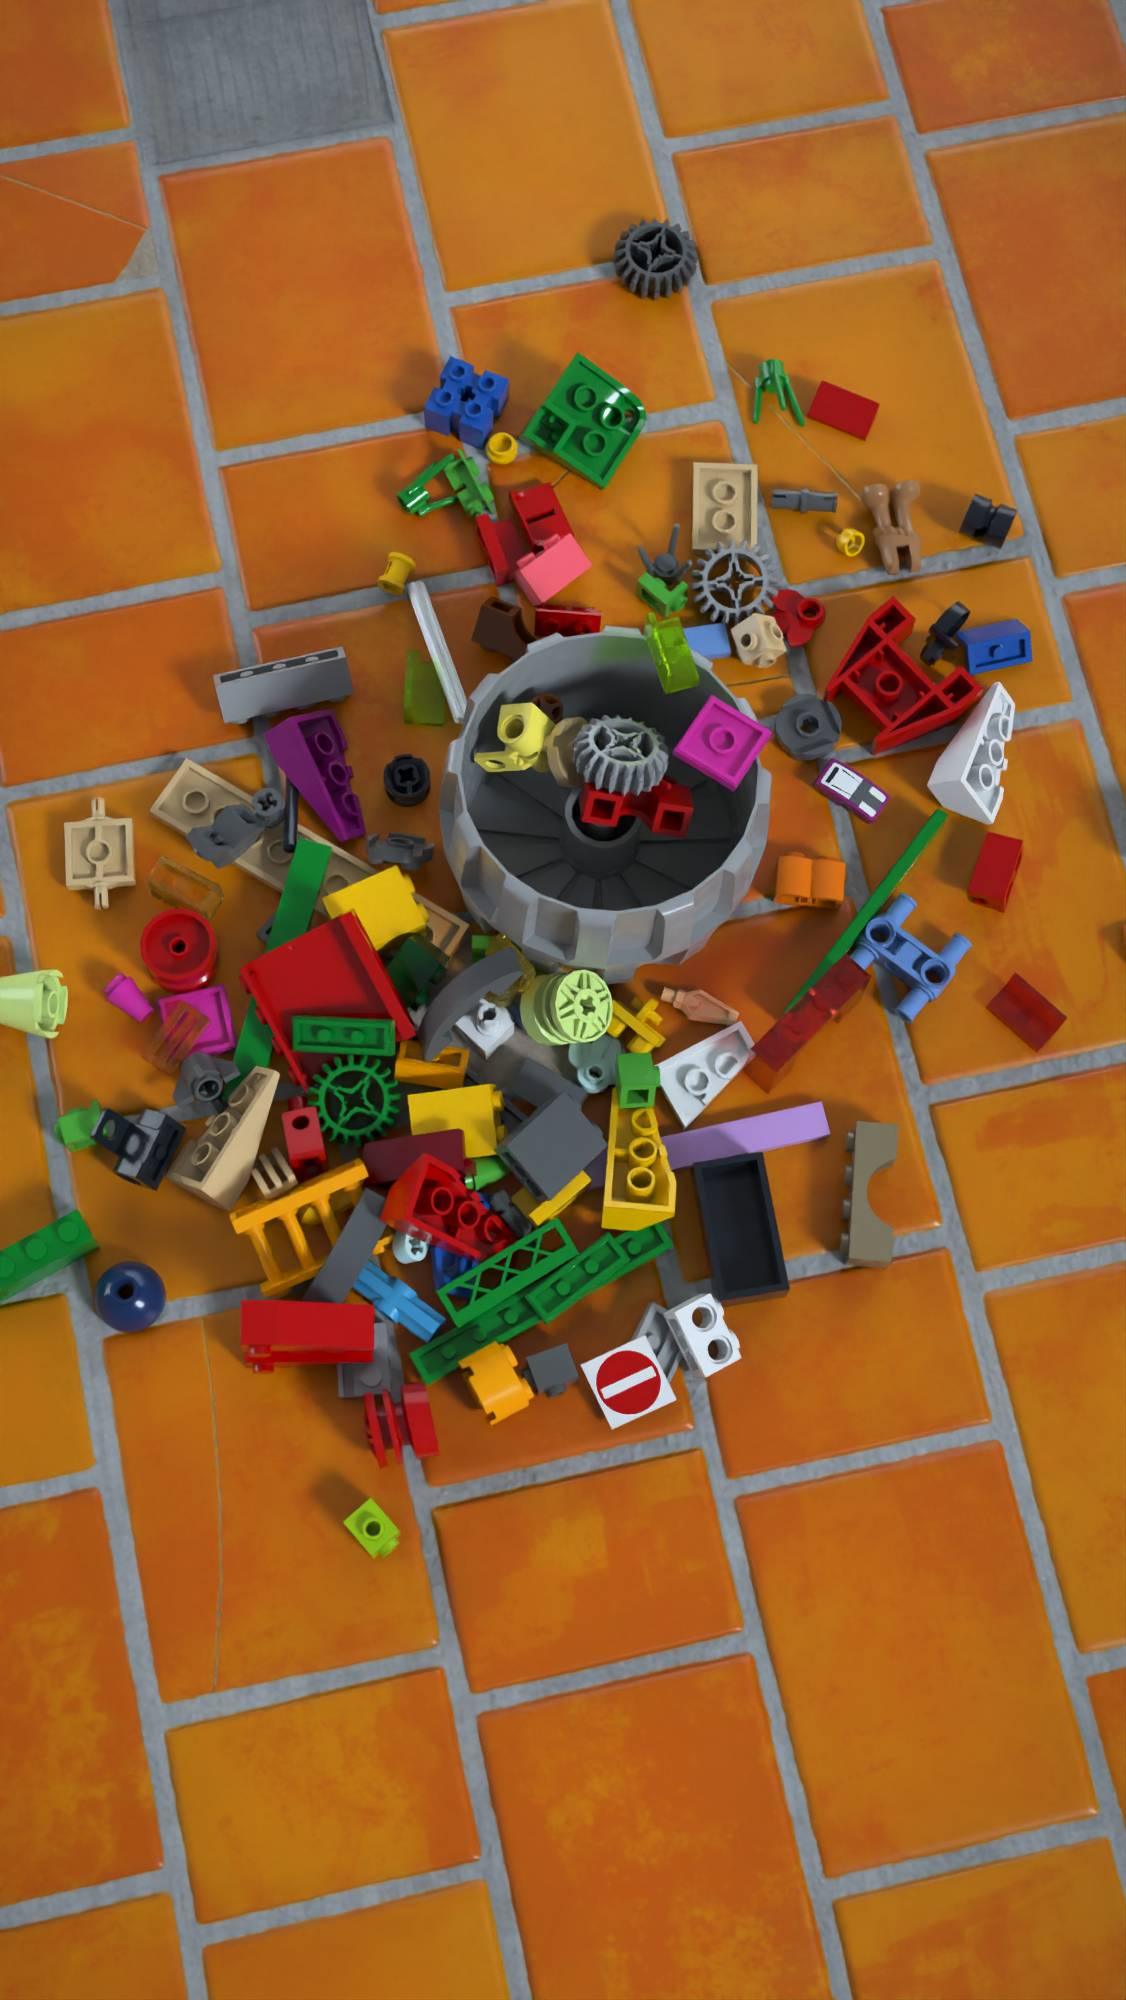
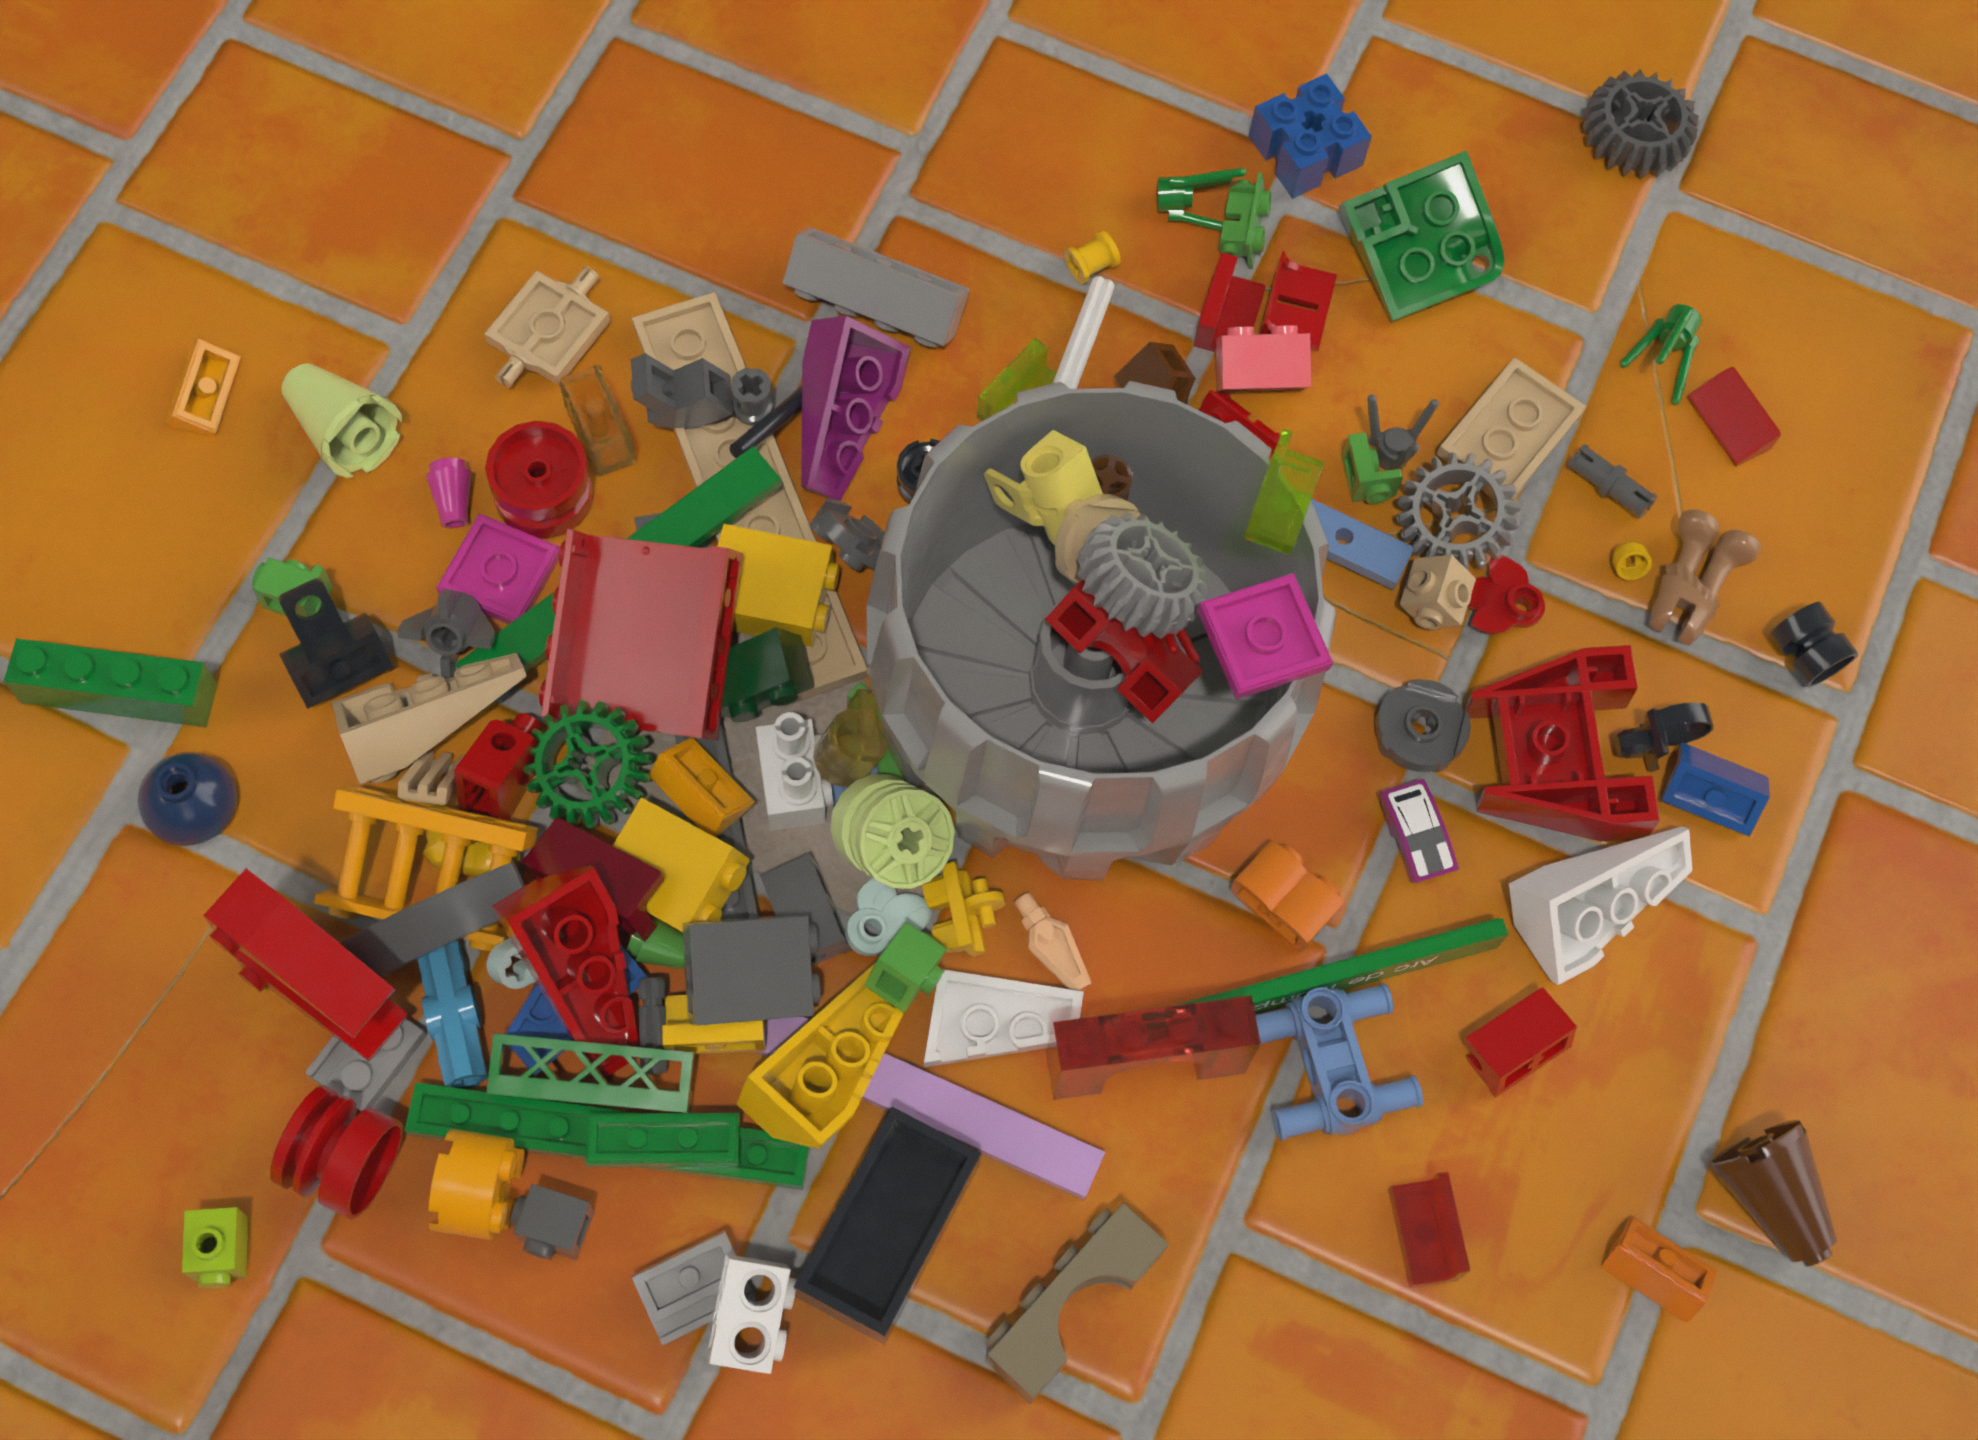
camera: 35 degrees right, 5 degrees down
clear orange tile [141,1000,211,1076] -> none
green tile [292,1015,395,1056] -> none
dark grey slope [417,947,523,1063] -> none
yellow plate [486,432,518,464] -> none
piece [581,1335,677,1429] -> none

